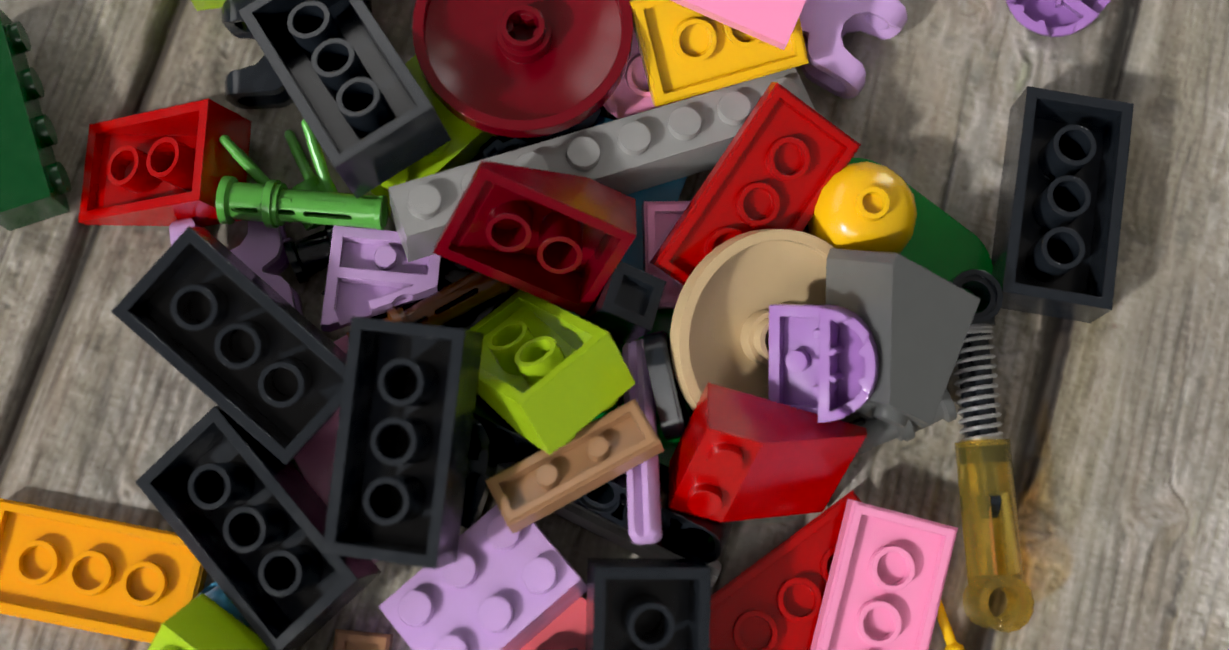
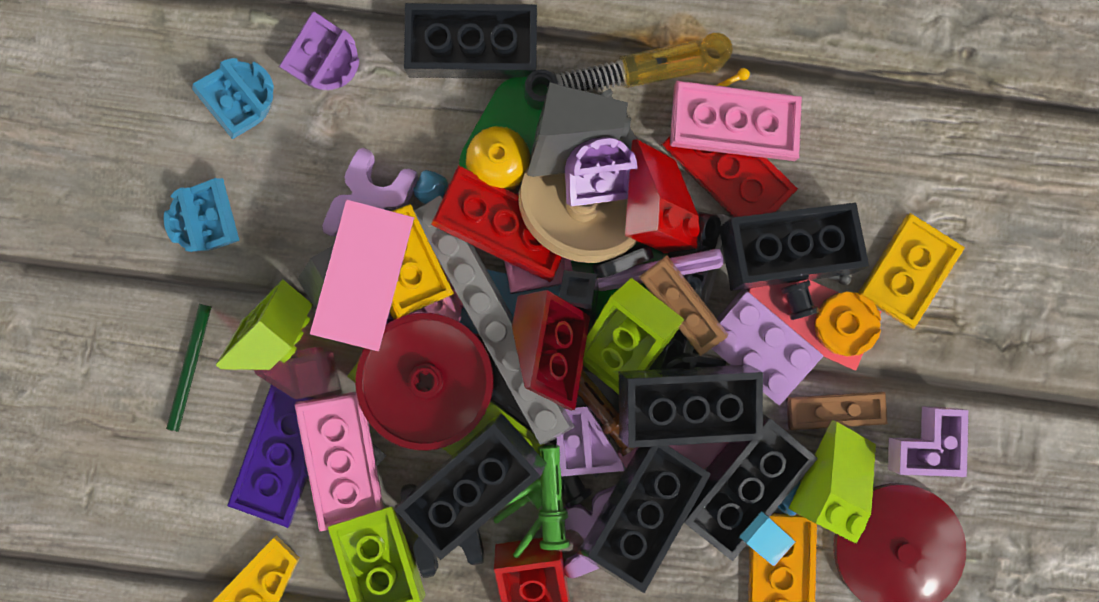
camera: 100 degrees left, 10 degrees up
none -> dark azure piece [413,170,449,204]
none -> medium azure slope [740,512,795,566]

